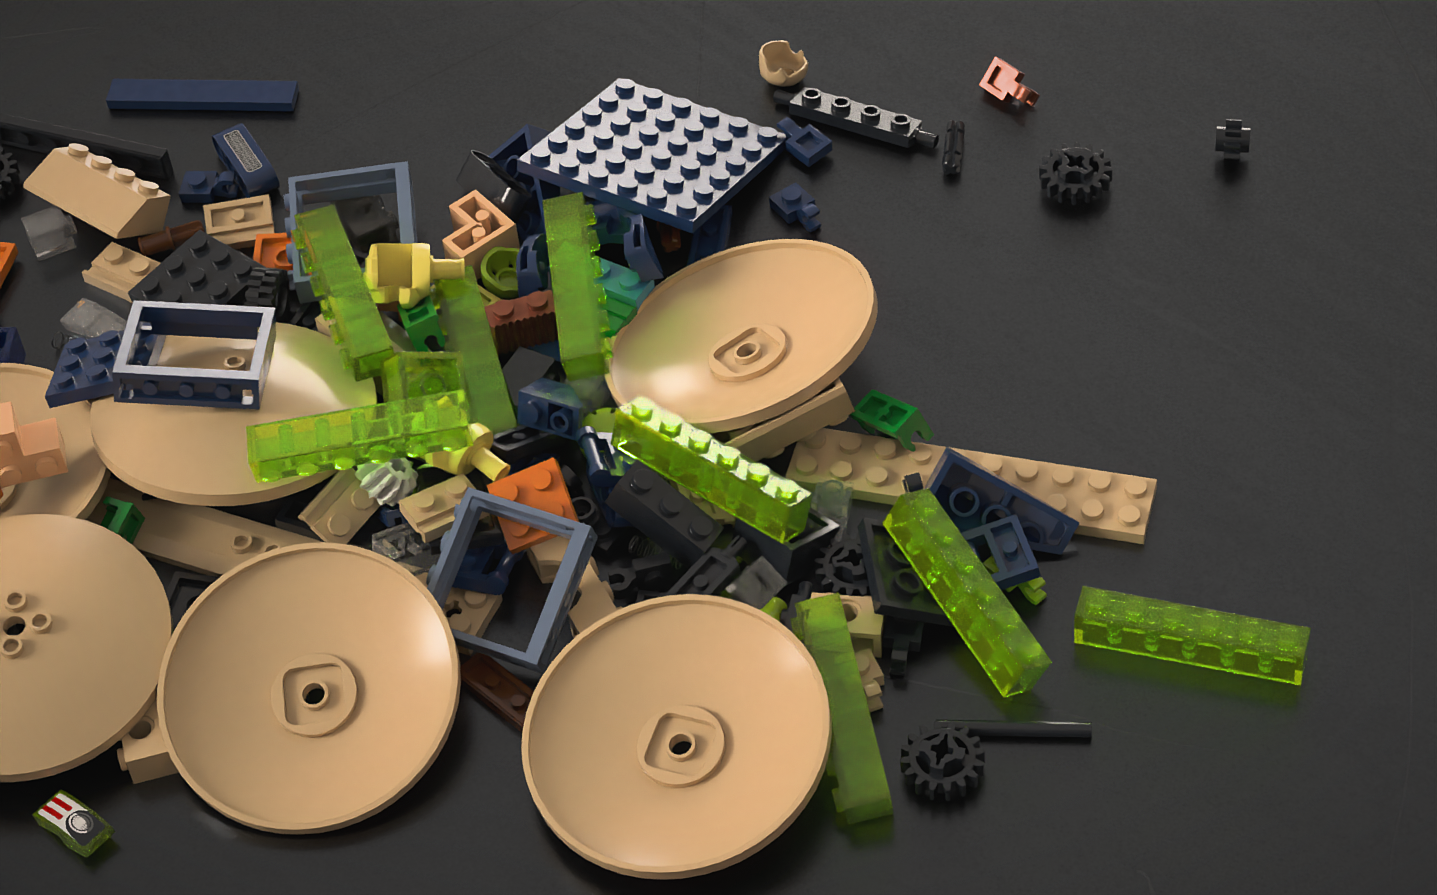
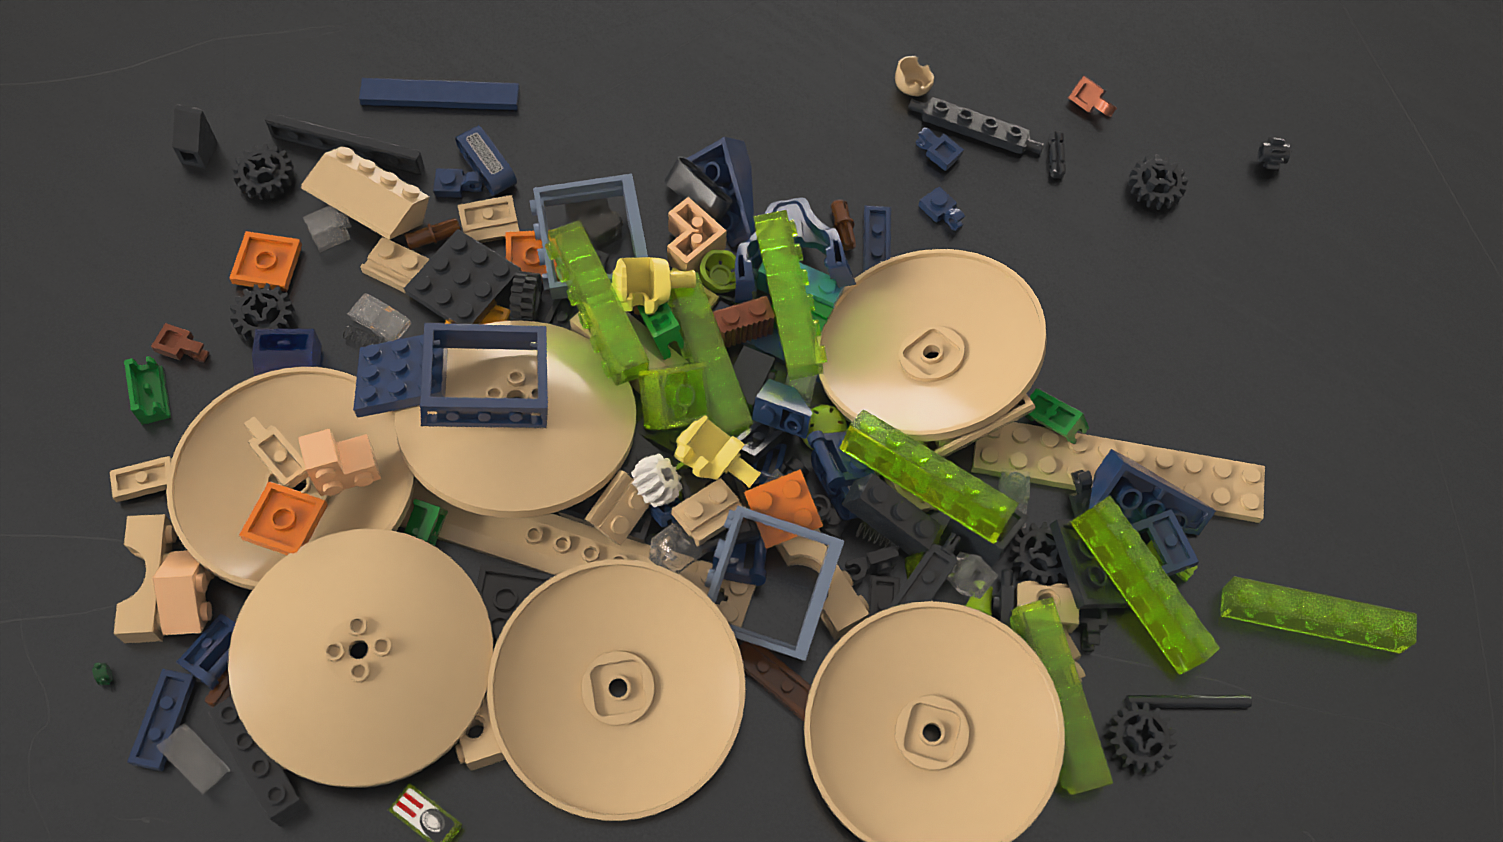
camera: 15 degrees left, 15 degrees up
clear neon green brick [246,389,474,483] -> none
plate [517,78,788,233] -> none

